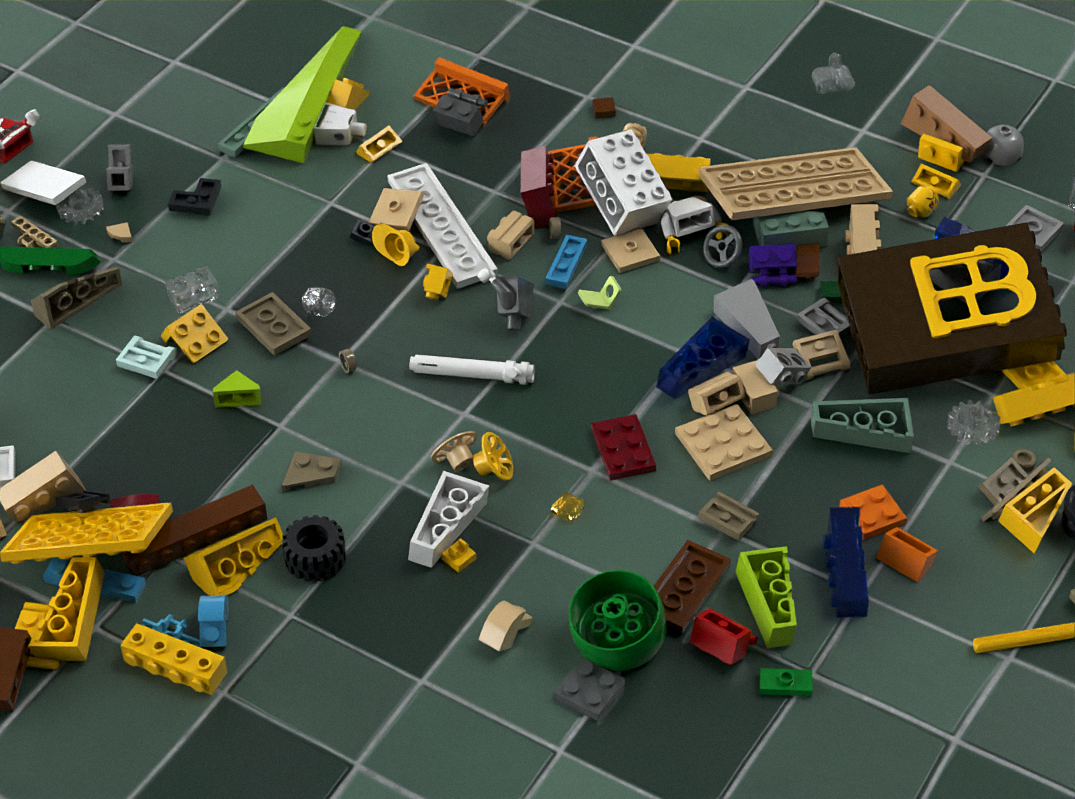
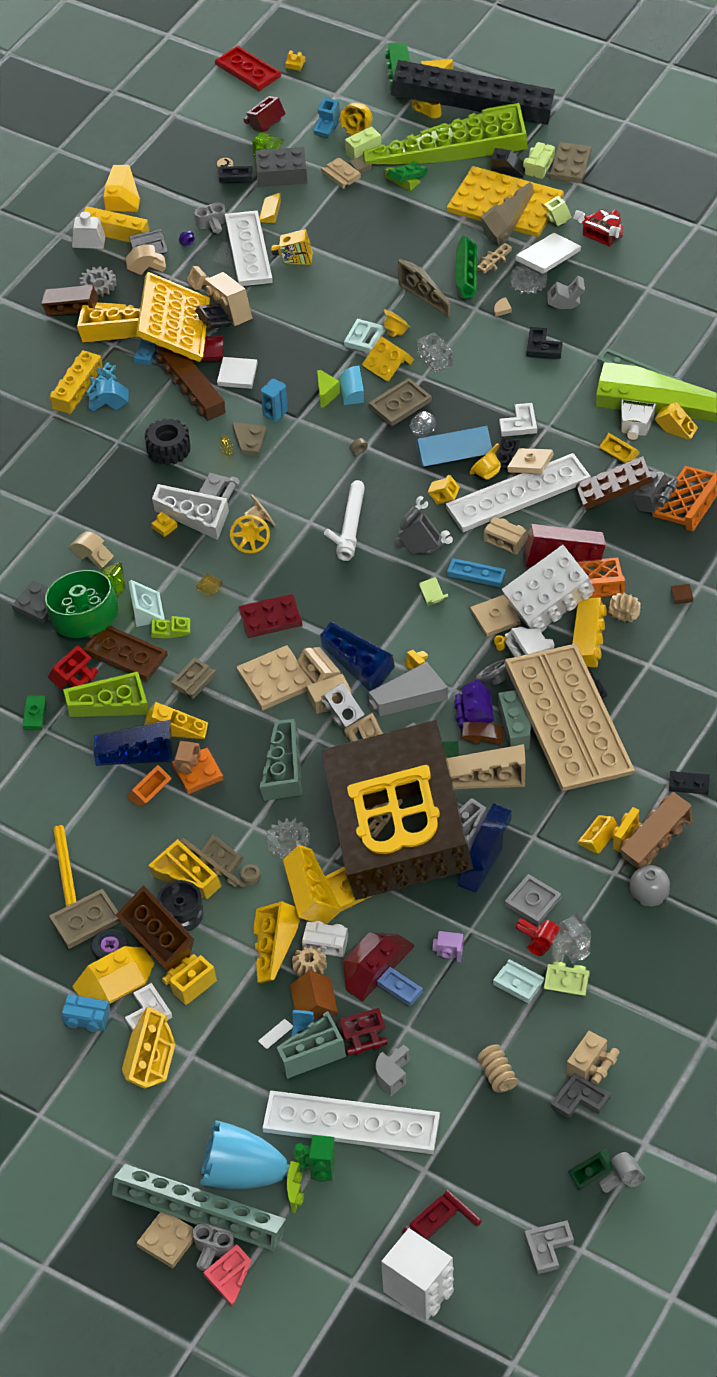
camera: 90 degrees right, 5 degrees up
yellow wedge [184,517,283,596] -> none
dark tan tile [549,217,561,239] -> none
yellow head [906,186,939,218] -> none
none -> clear neon green slope [101,562,126,598]
none -> light aqua slope [129,580,165,627]
none -> yellow slope [143,702,208,739]
none -> lime slope [151,616,190,638]
none -> medium nougat brick [175,741,201,773]
none -> light grey plate [199,473,240,503]
none -> white tile [217,357,258,389]
none -> clear yellow tile [220,434,234,456]
none -> dark azure brick [261,379,288,422]
none -> medium azure brick [339,366,364,405]
none -> yellow piece [383,309,411,337]
none -> yellow tile [405,650,428,671]
none -> dark azure brick [416,426,492,467]
none -> white plate [499,403,537,436]
none -> plate [576,456,653,510]
none -> black plate [669,771,710,795]

